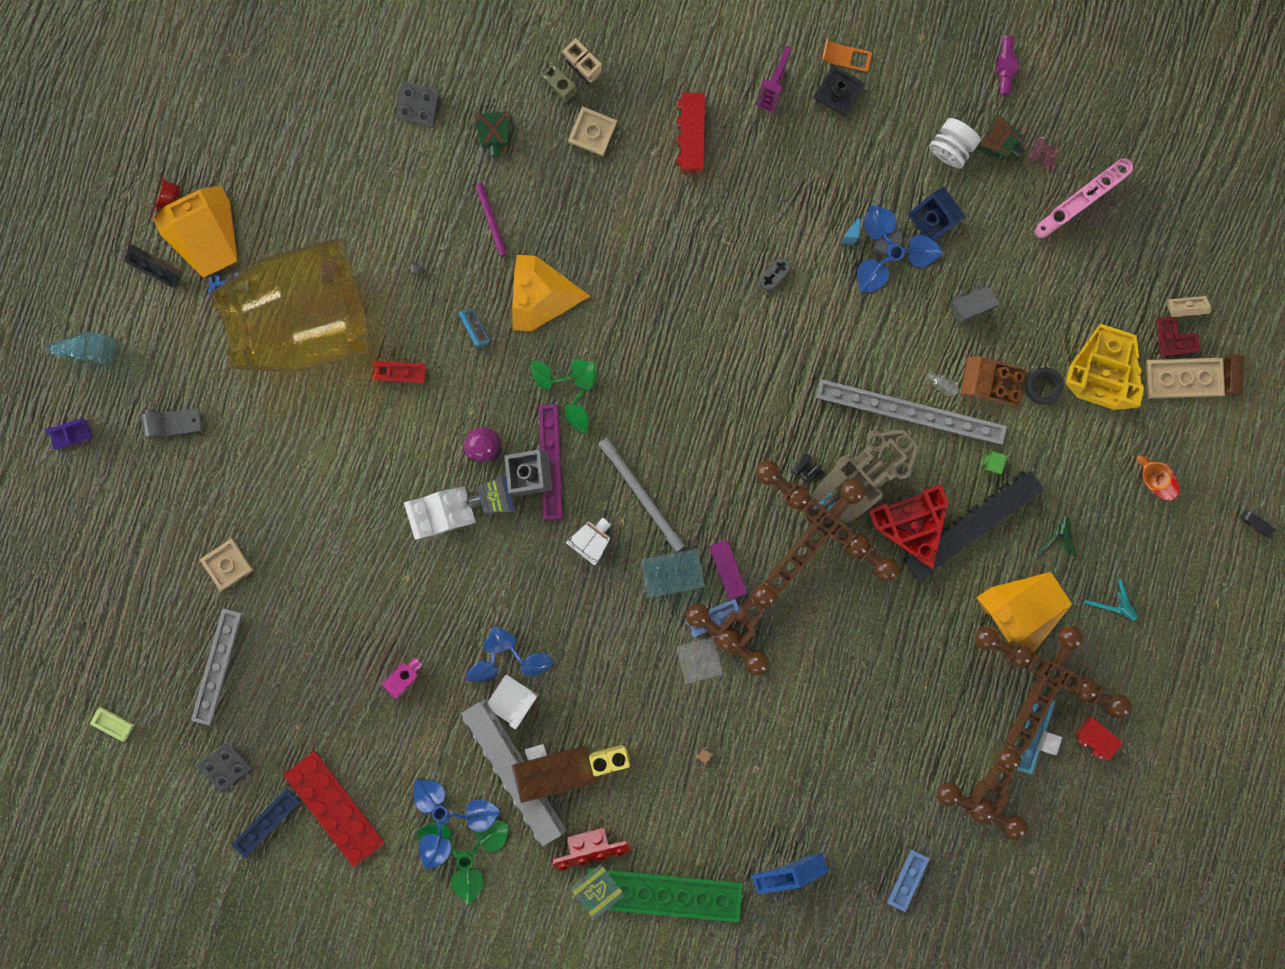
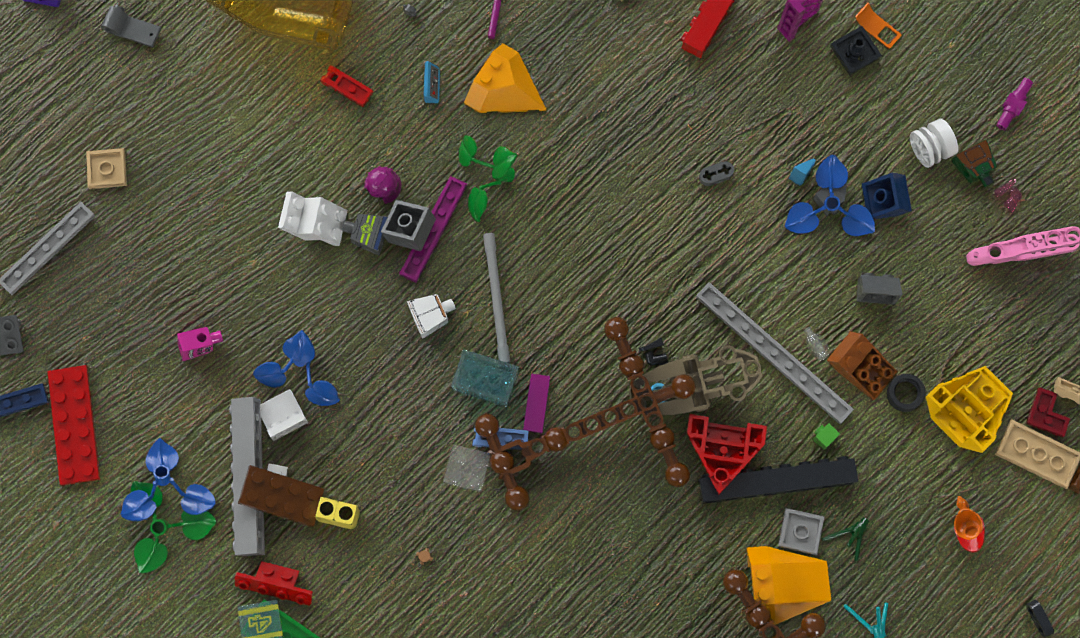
camera: 25 degrees right, 10 degrees down
none -> light grey tile [778,508,824,556]

